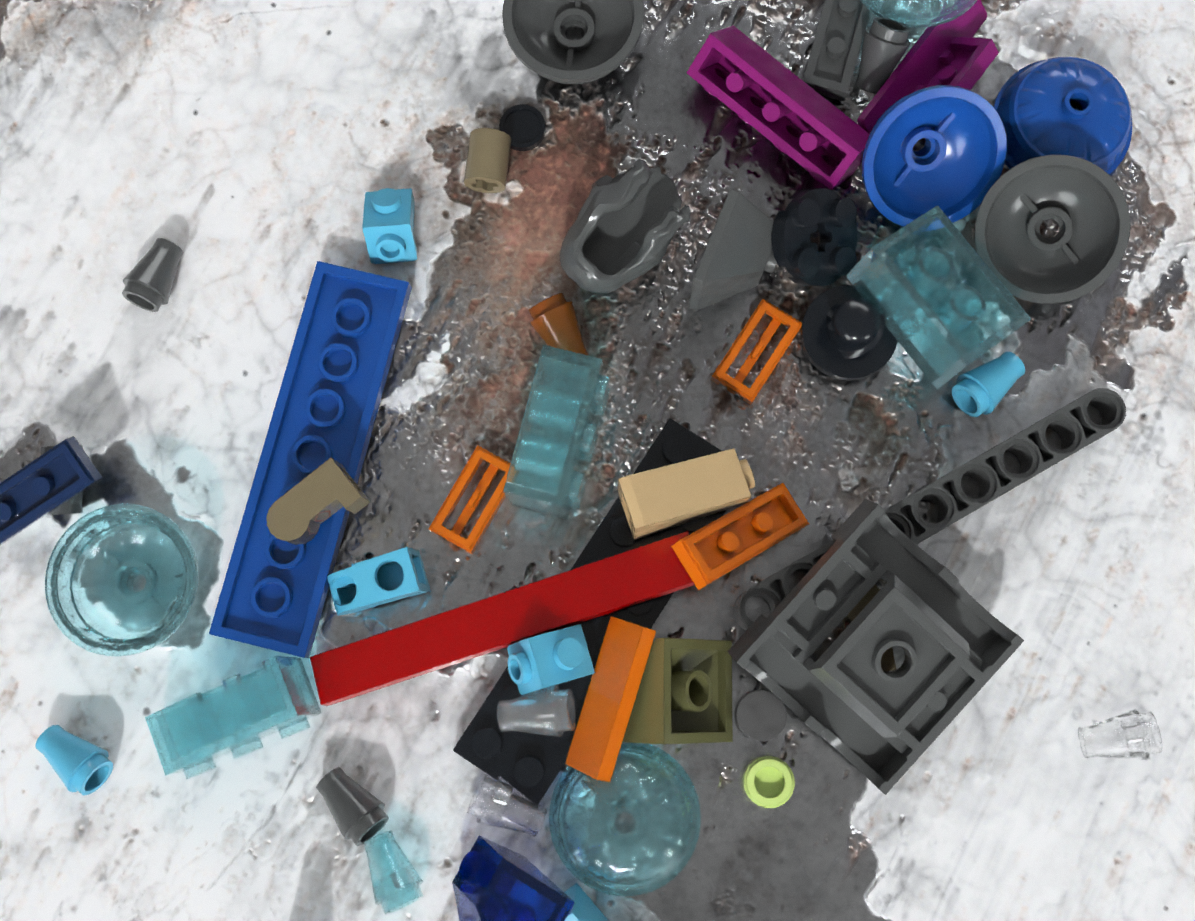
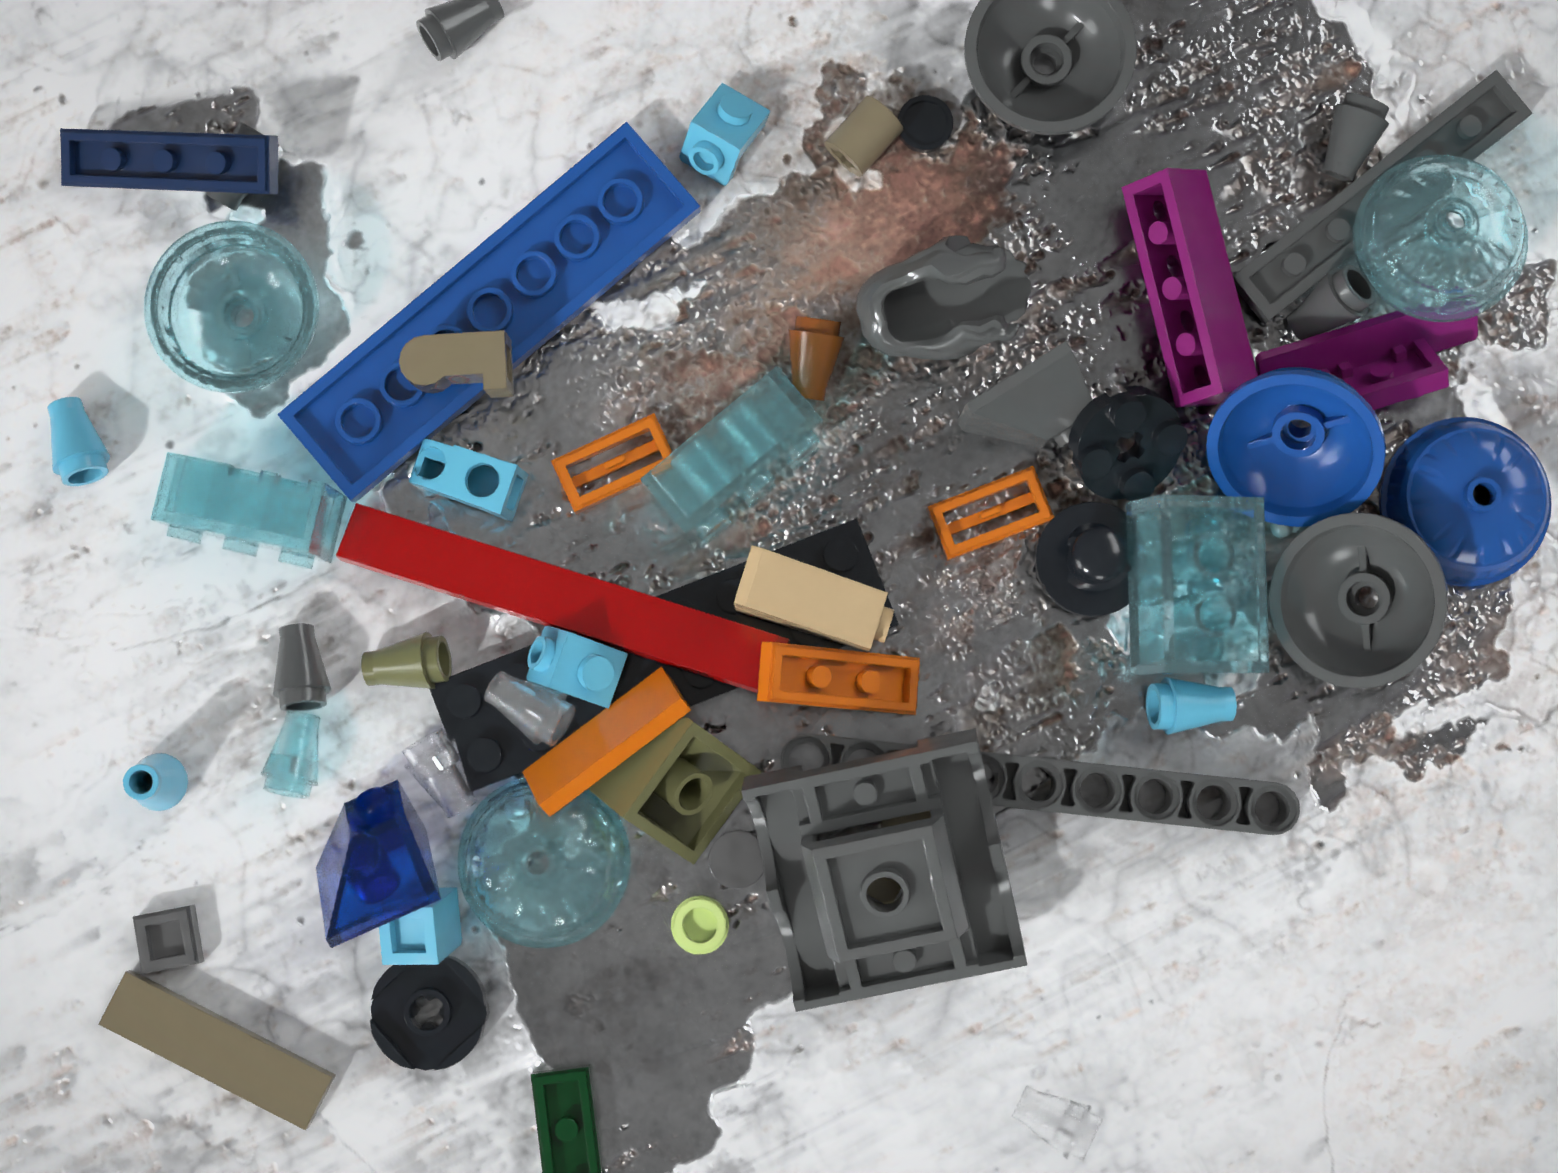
camera: 30 degrees right, 5 degrees up
none -> olive cone [361,632,452,689]

